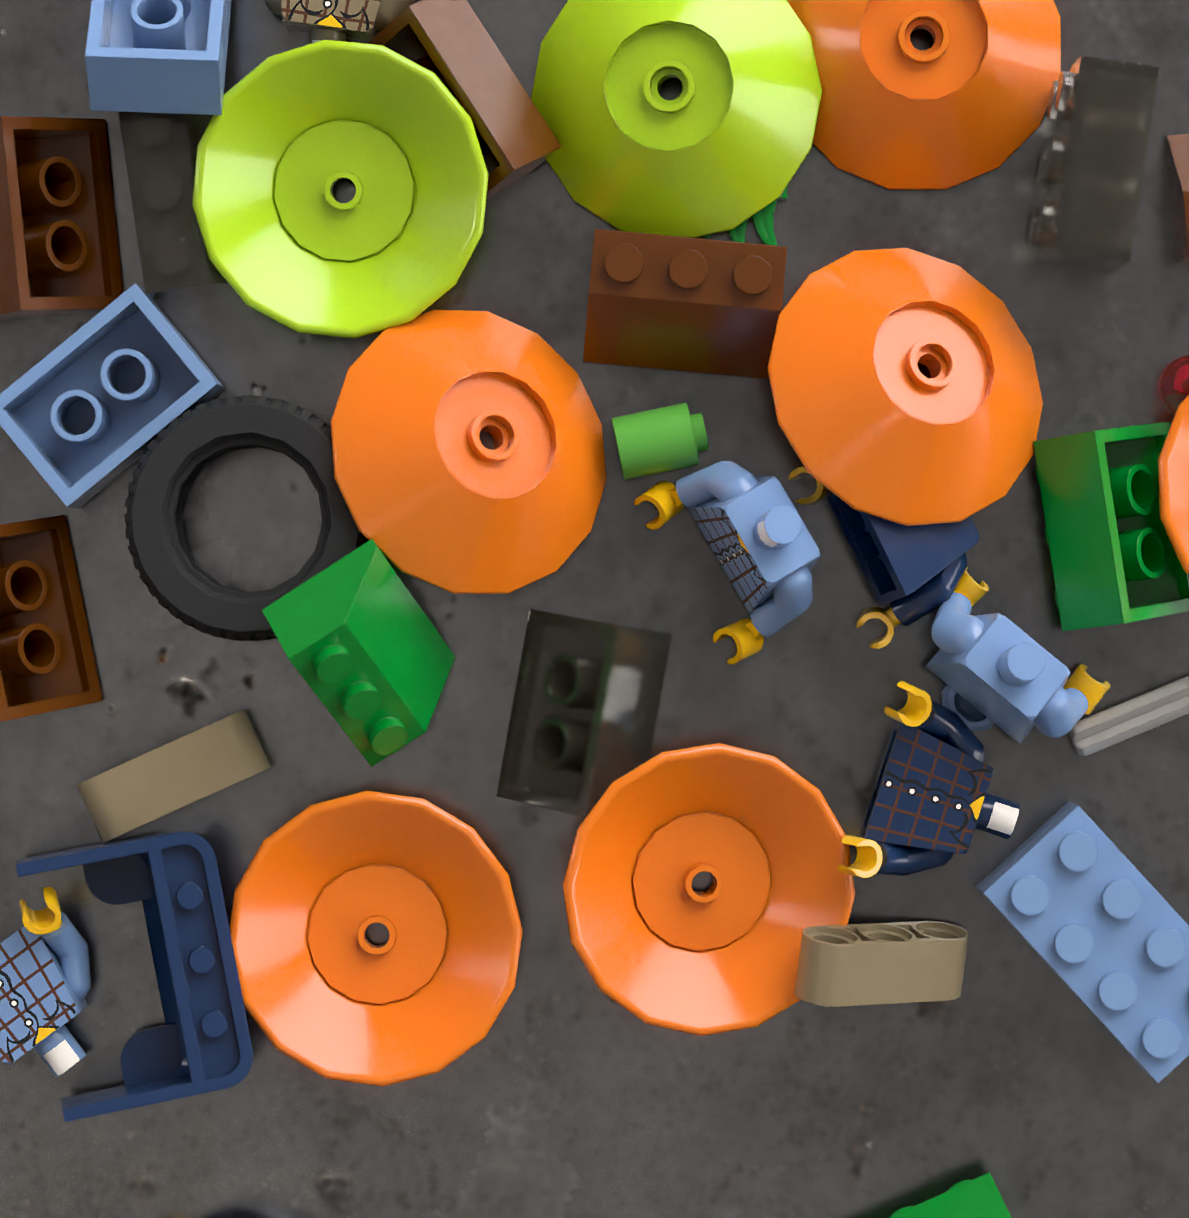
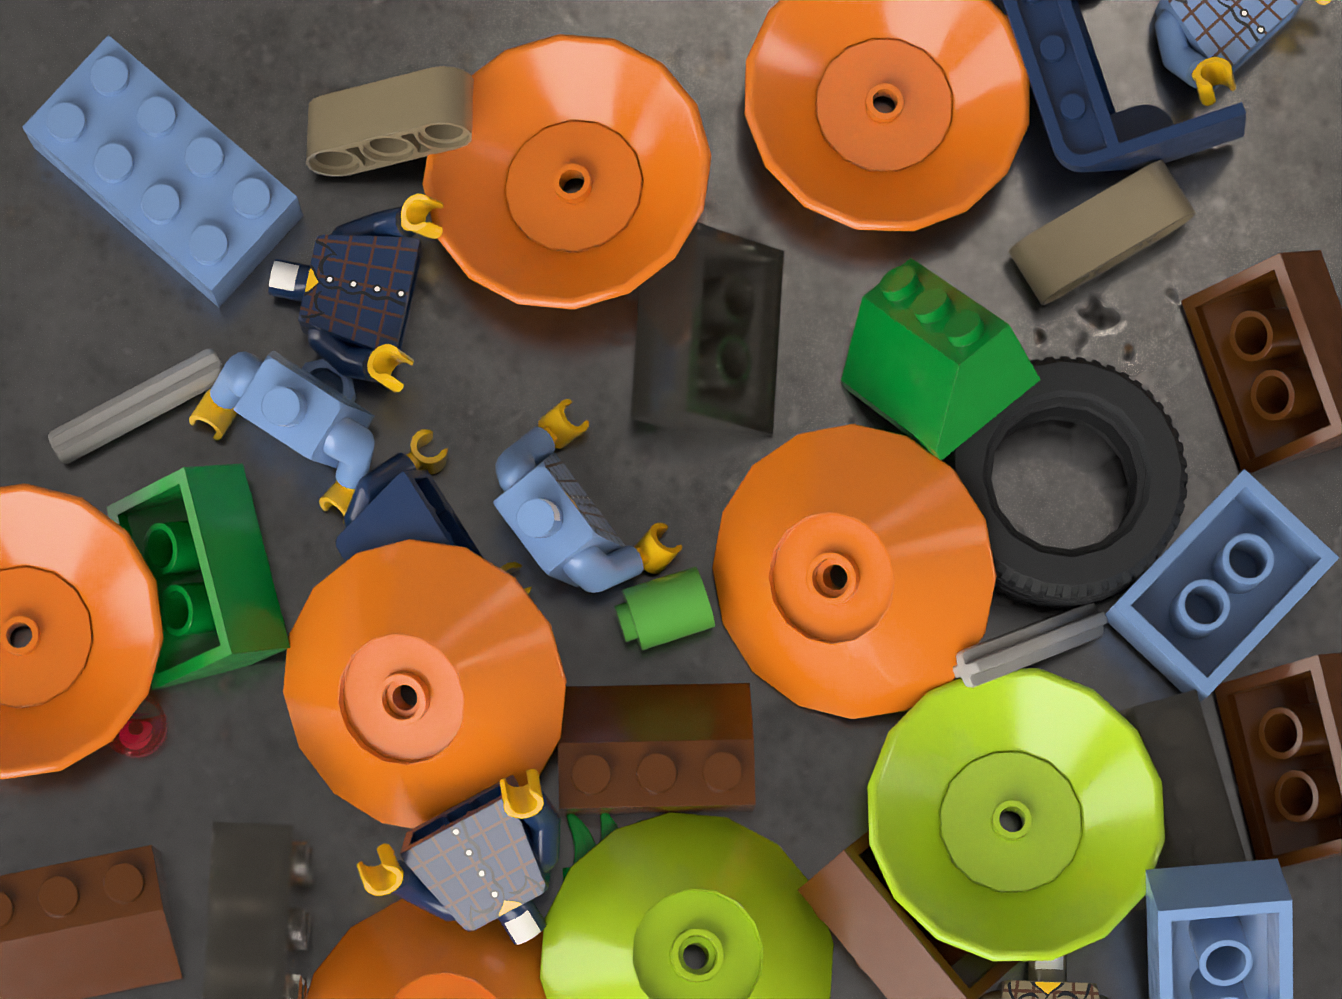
camera: 165 degrees right, 10 degrees down
none -> torso [356,769,561,945]
none -> light grey axle [952,603,1108,688]

